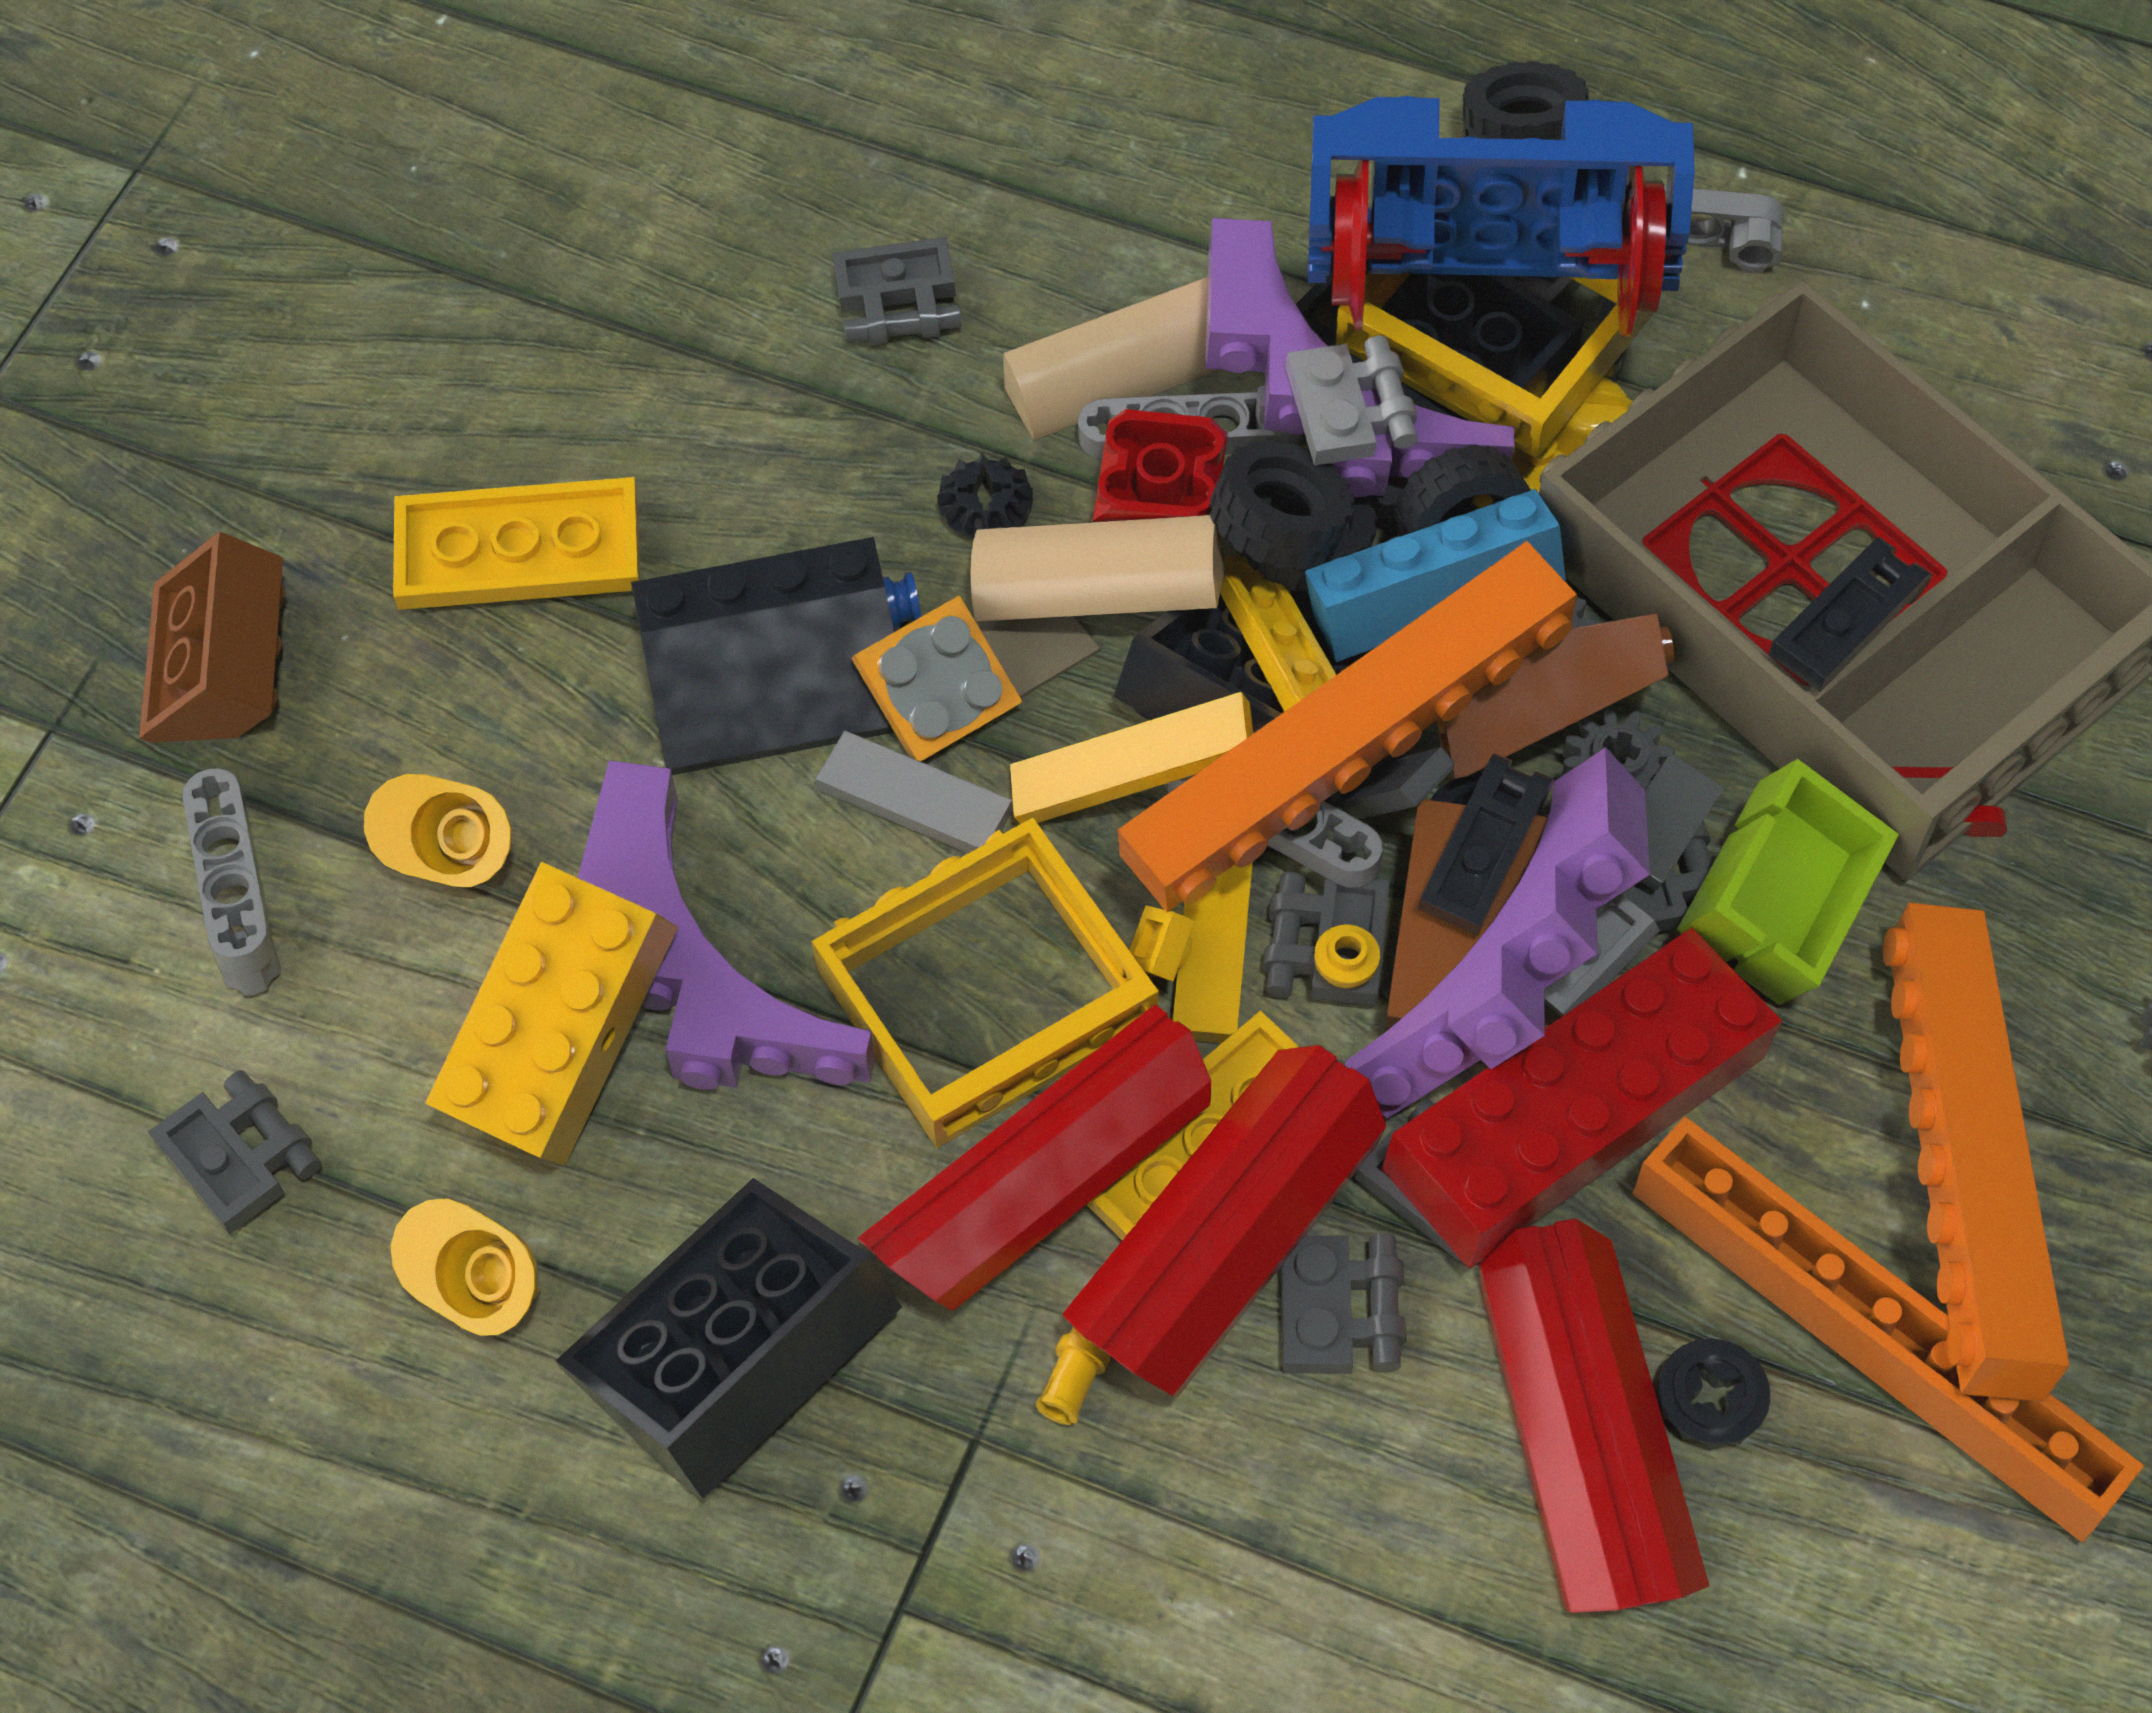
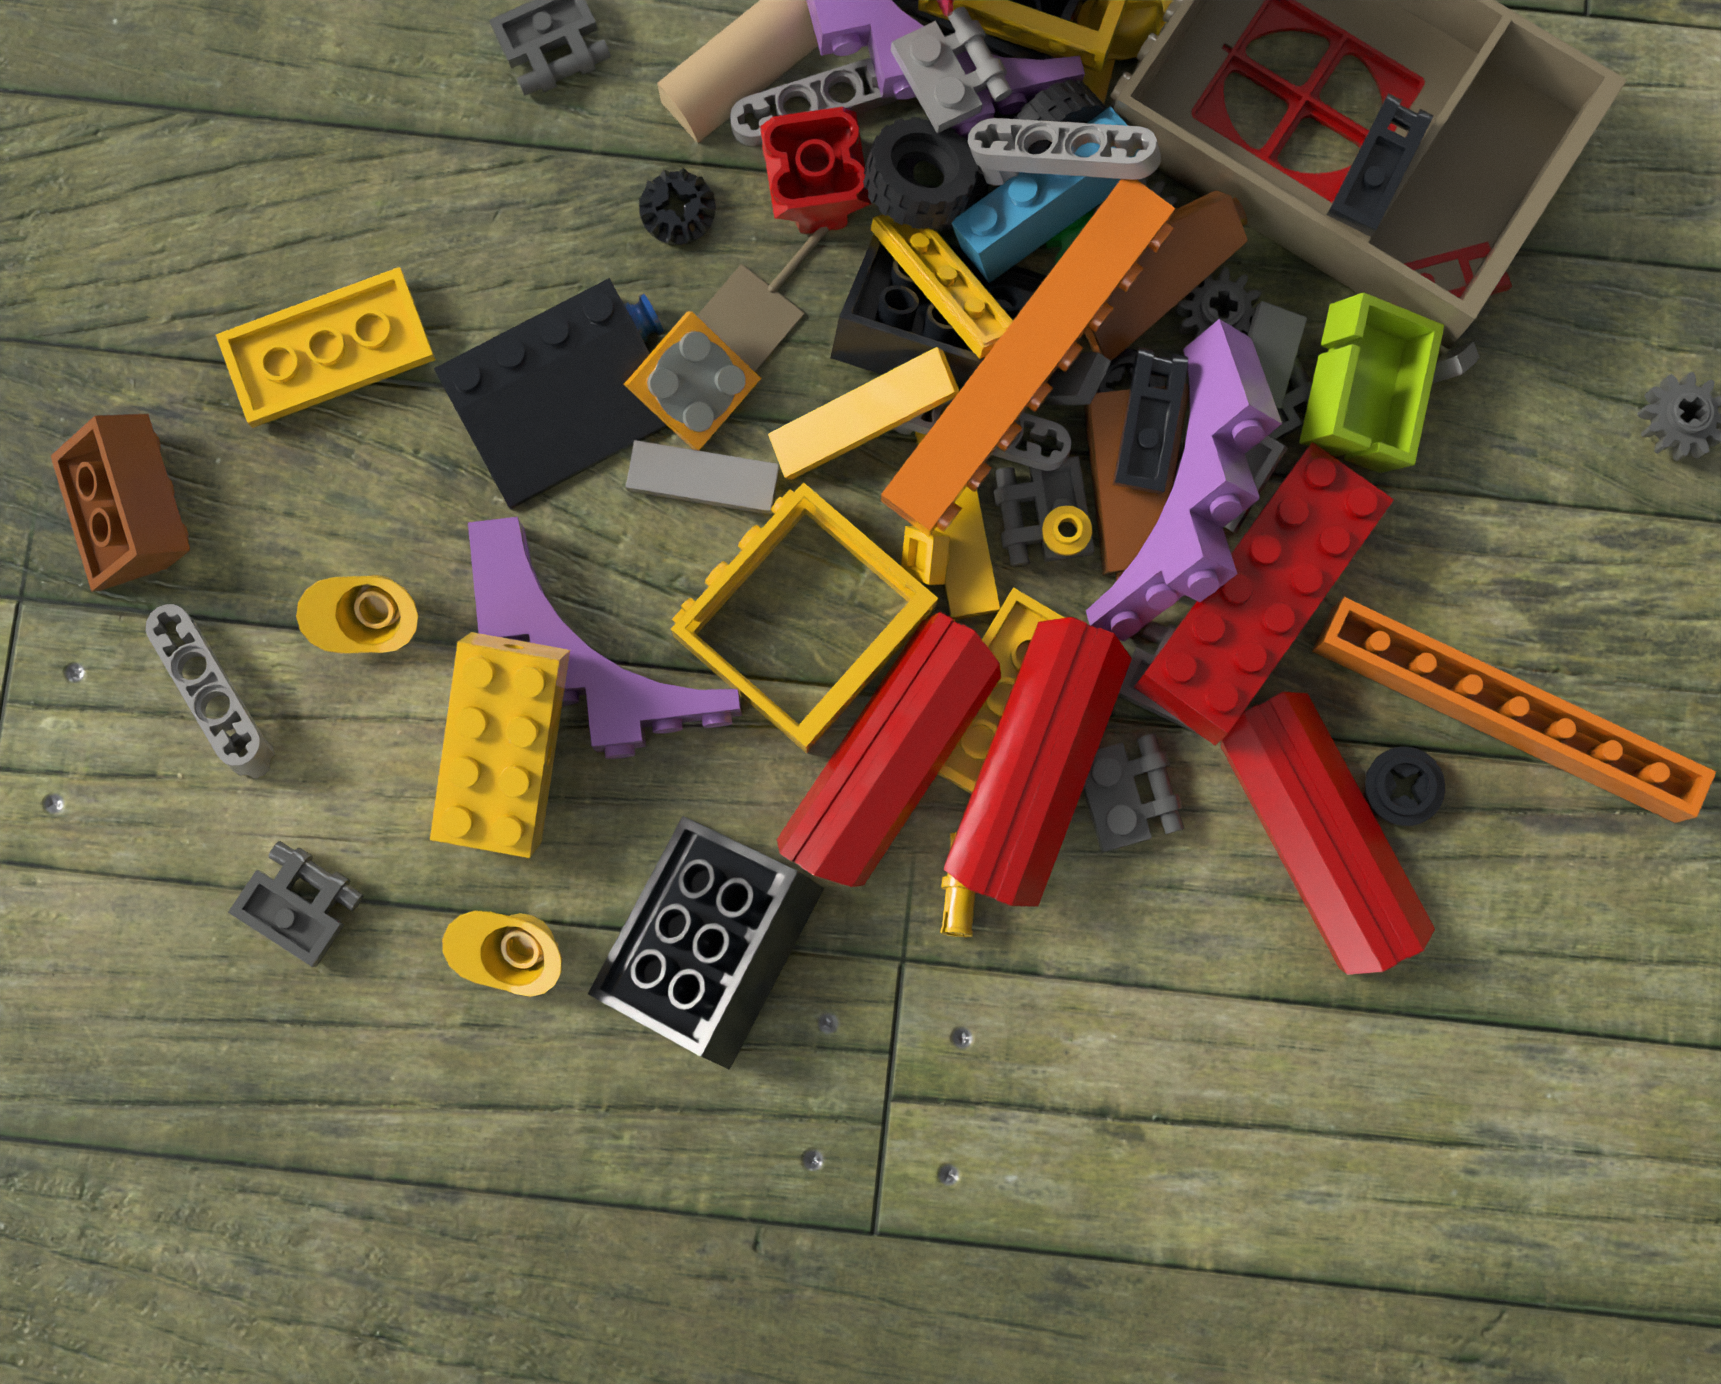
camera: 20 degrees left, 20 degrees up
tan brick [971,515,1226,621] -> none
orange brick [1883,902,2070,1402] -> none
none -> light grey beam [968,118,1161,185]
none -> light grey tile [1432,342,1480,384]

